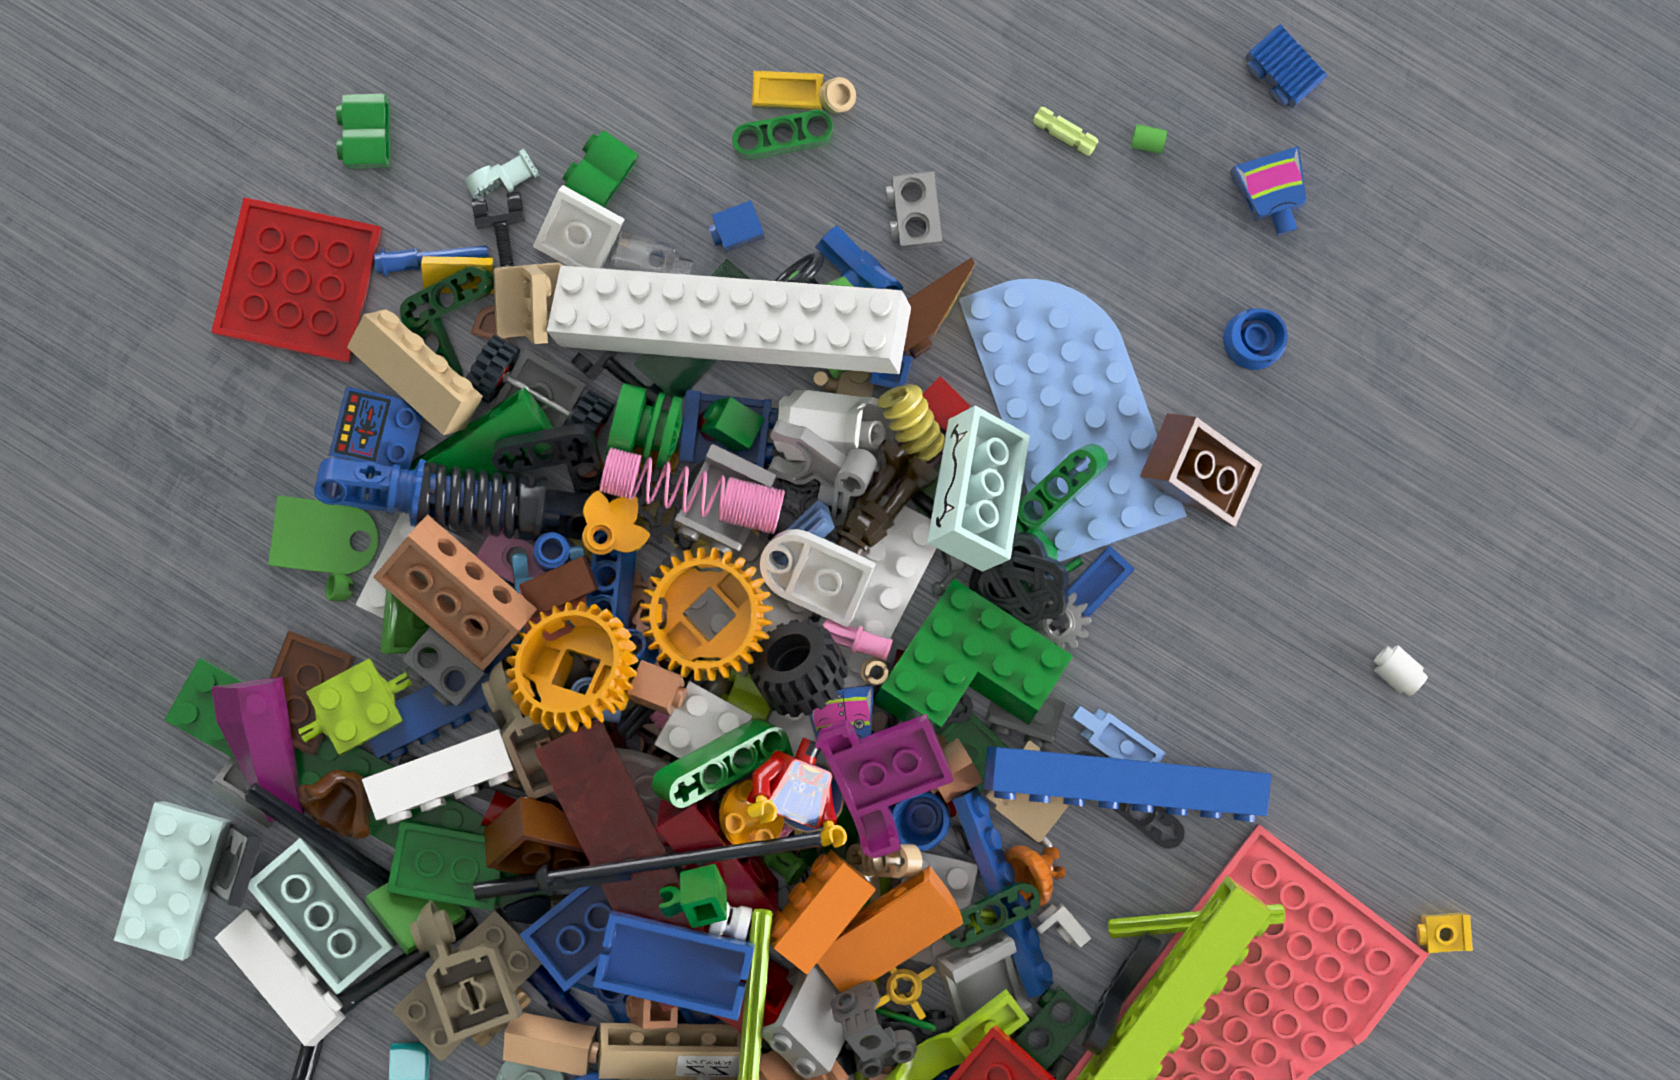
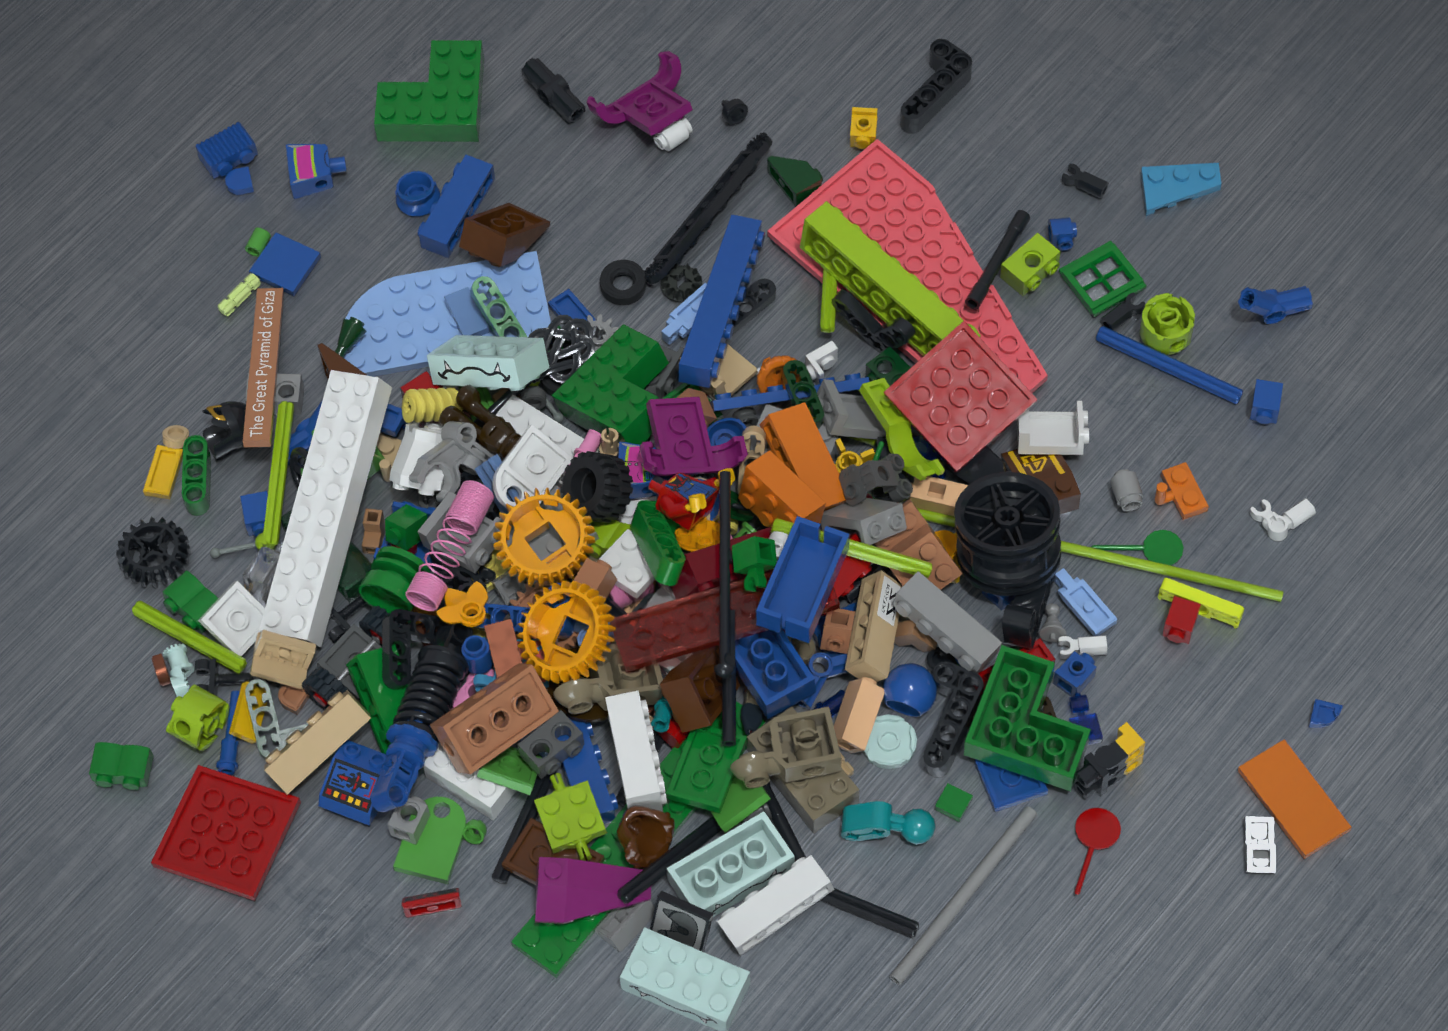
camera: 80 degrees left, 25 degrees down
none -> black gear [116,516,191,588]
none -> lime axle [132,601,247,673]
none -> copper tile [151,653,171,686]
none -> lime brick [166,684,229,751]
none -> black helmet [202,401,246,459]
none -> light grey hinge [210,532,276,558]
none -> blue tile [225,166,254,195]
none -> nougat tile [243,288,284,447]
none -> blue tile [249,232,321,296]
none -> lime axle [262,401,294,548]
none -> dark green cone [335,317,367,357]
none -> medium nougat piece [362,508,385,555]
none -> green brick [374,40,484,142]
none -> light grey brick [387,796,430,845]
none -> red slope [402,888,462,918]
none -> blue brick [418,155,495,258]
none -> medium blue tile [444,287,490,336]
none -> black axle [492,771,557,884]
none -> black piece [521,58,586,123]
none -> magenta piece [586,51,693,136]
none -> black tyre [599,260,647,305]
none -> black plate [644,132,773,285]
none -> teal axle [651,695,673,732]
none -> pearl dark grey gear [661,263,702,301]
none -> black tile [721,99,748,125]
none -> dark green slope [767,156,823,207]
none -> black beam [900,39,972,134]

